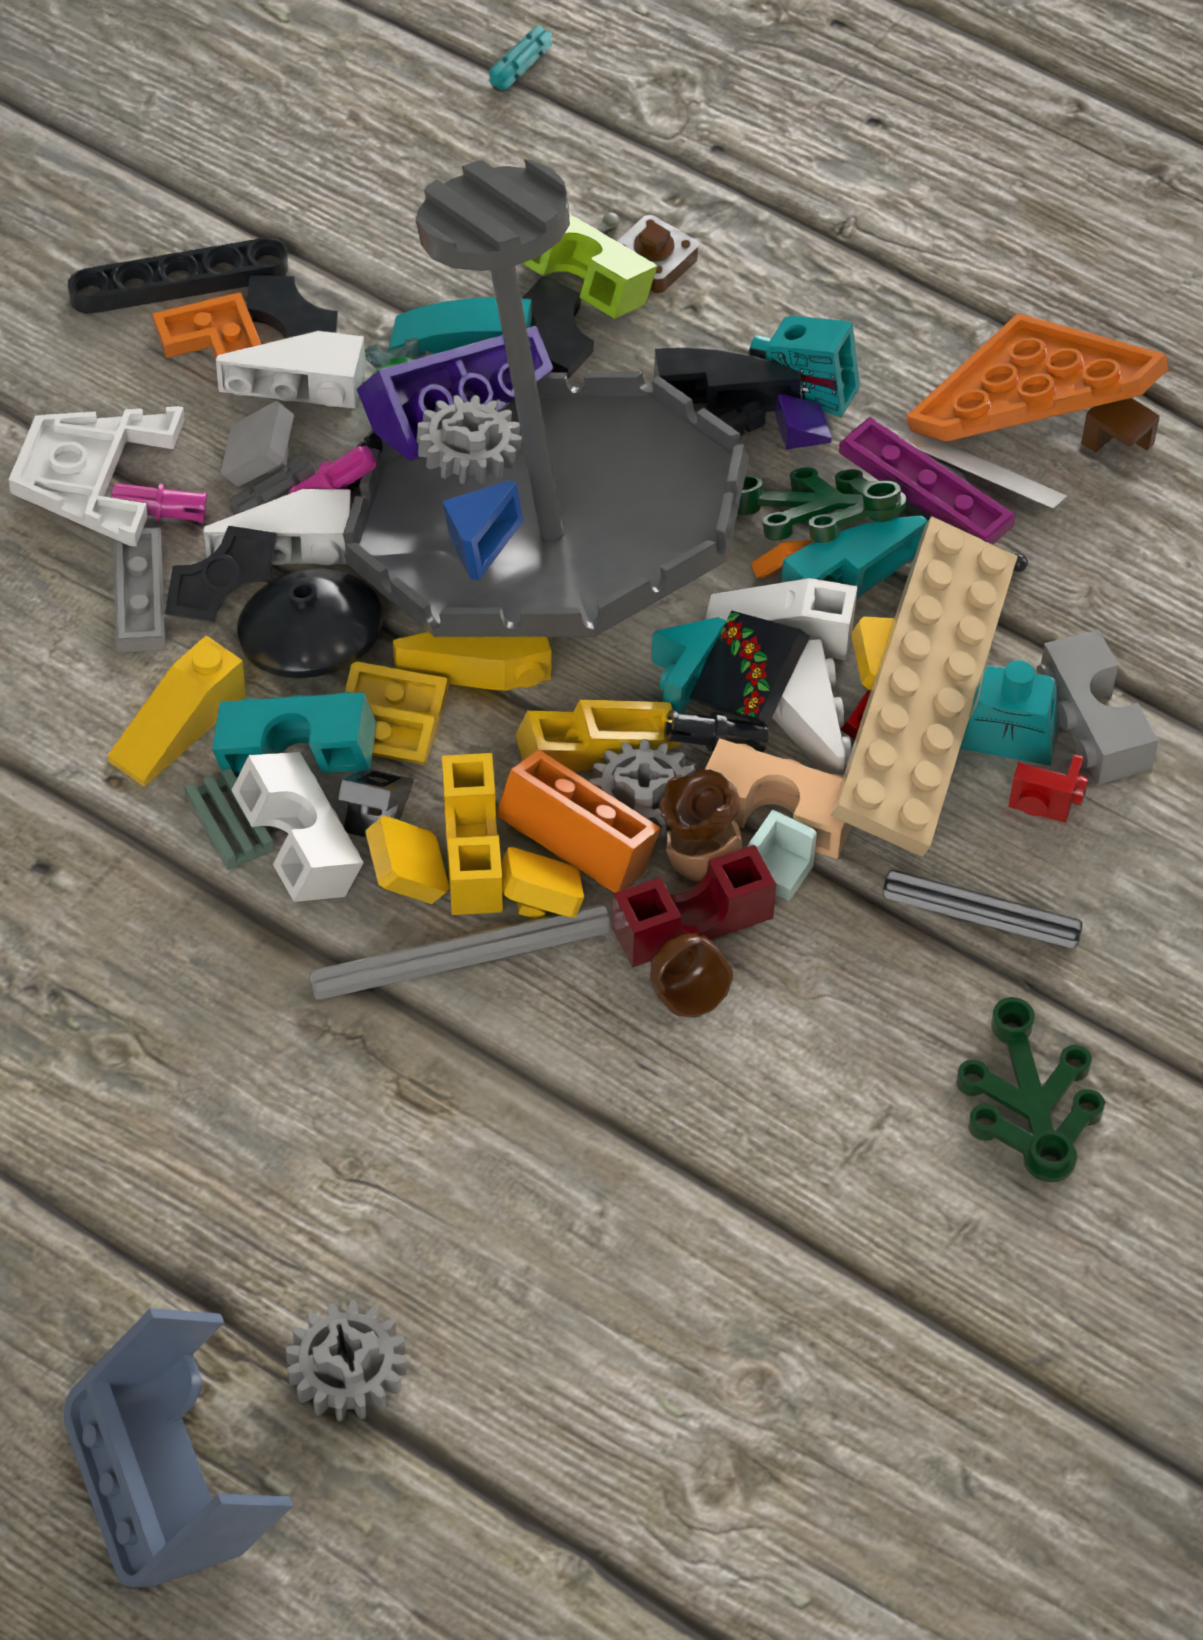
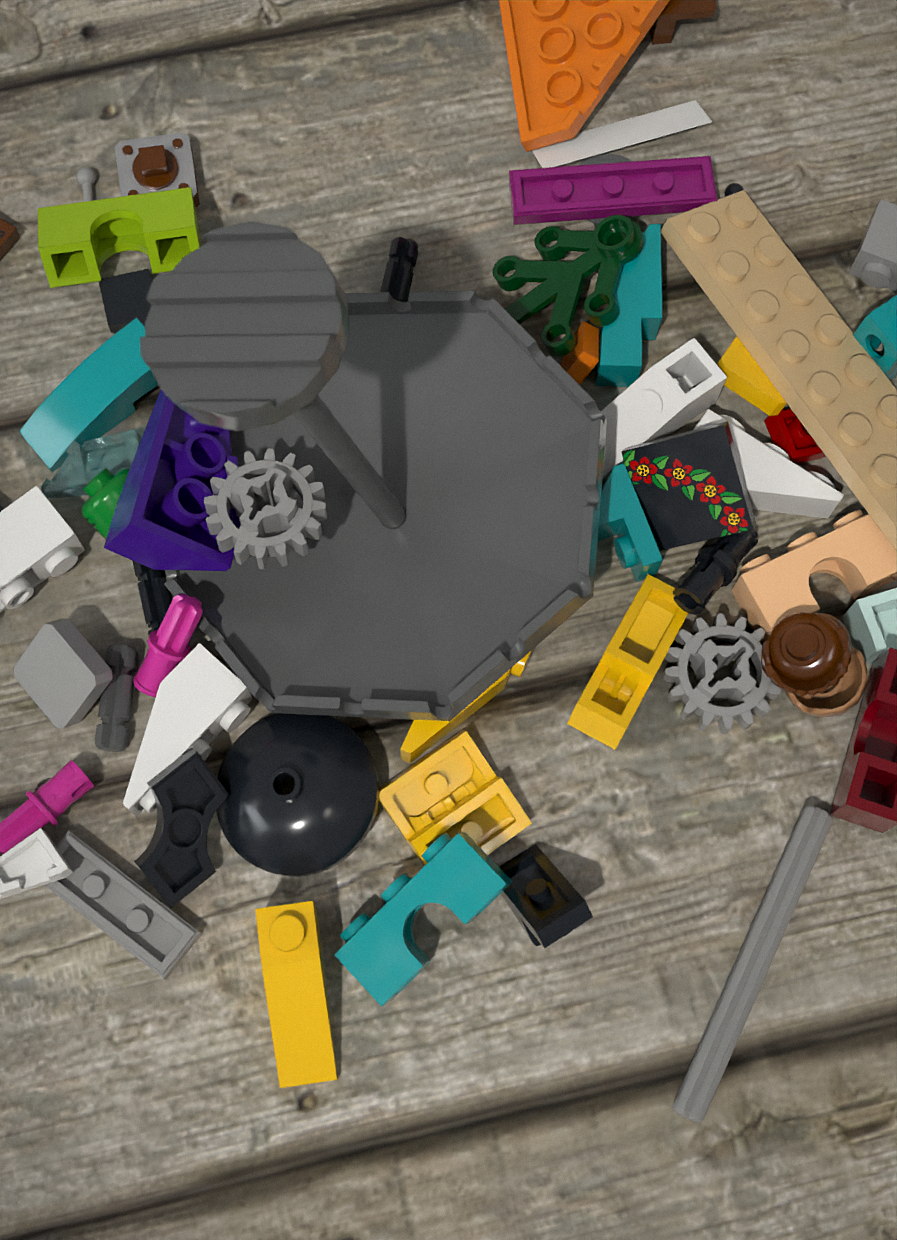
camera: 50 degrees left, 20 degrees up
sand green tile [185,768,274,870] -> none
white arch [231,752,364,902] -> none
yellow piece [365,815,450,904] -> none
blue slope [442,481,524,580] -> none
yellow arch [442,753,503,915] -> none
orange brick [496,749,661,893] -> none
yellow piece [501,847,584,919] -> none
black slope [654,347,801,416] -> none
teal torso [749,315,860,417] -> none
dark purple slope [775,394,832,450] -> none

